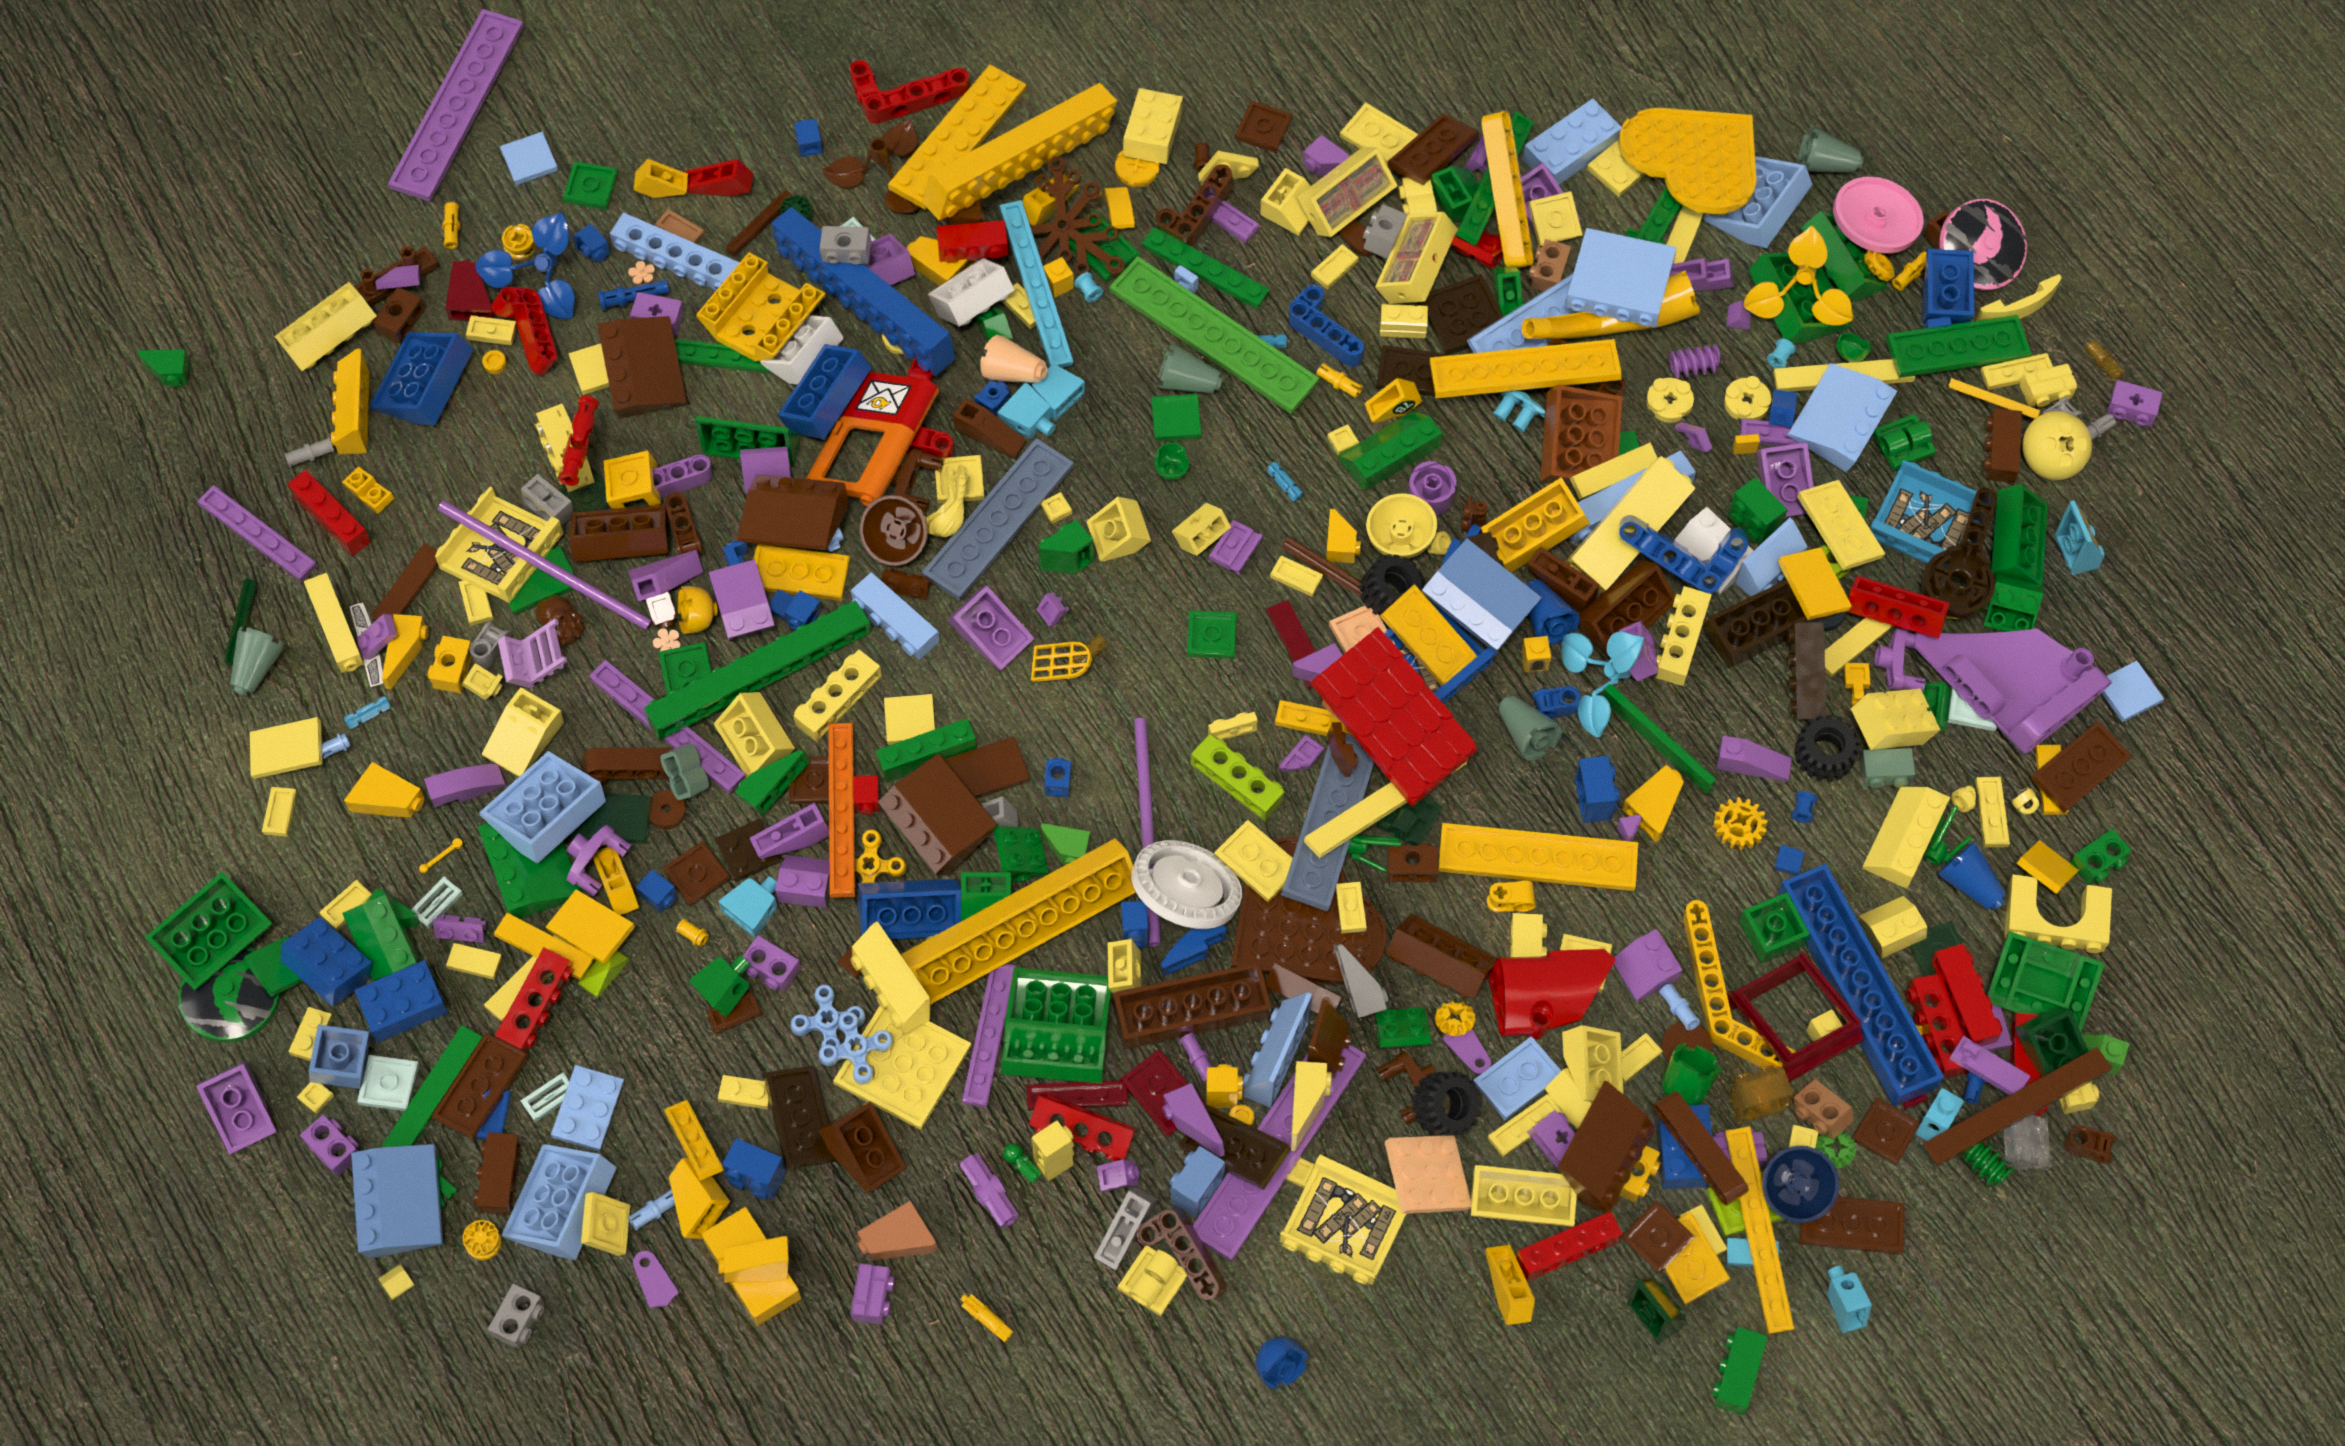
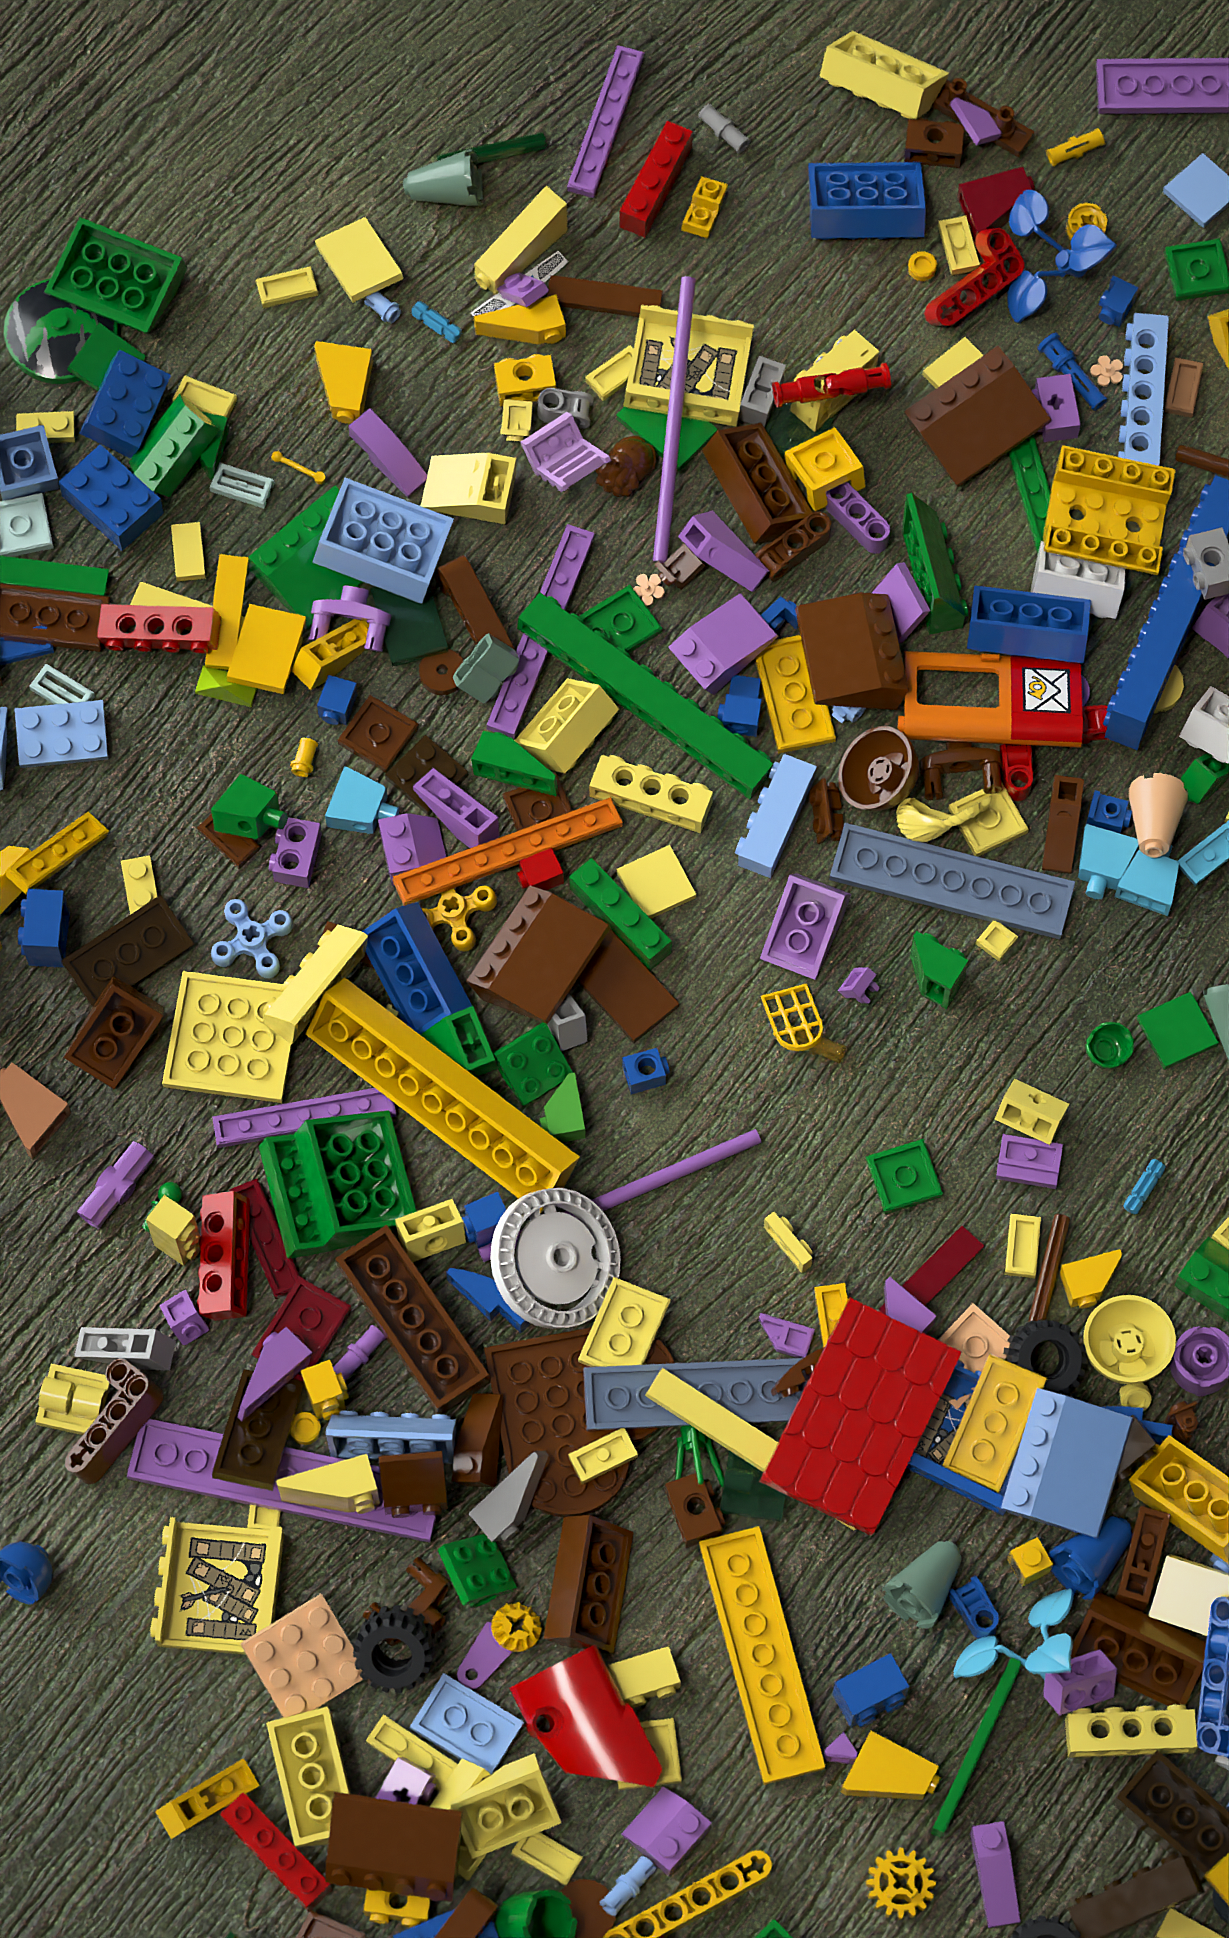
camera: 70 degrees right, 5 degrees up
yellow slope [331,349,370,454] -> none
medium lavender hinge [433,914,487,943] -> none
yellow cylinder [677,586,717,634] -> none
light blue gear [819,1012,893,1085] -> none
light yellow slope [1087,497,1151,562] -> none
medium blue brick [1169,1146,1225,1219] -> none
lime brick [1191,734,1284,821] -> none
yellow piece [1486,880,1536,913] -> none

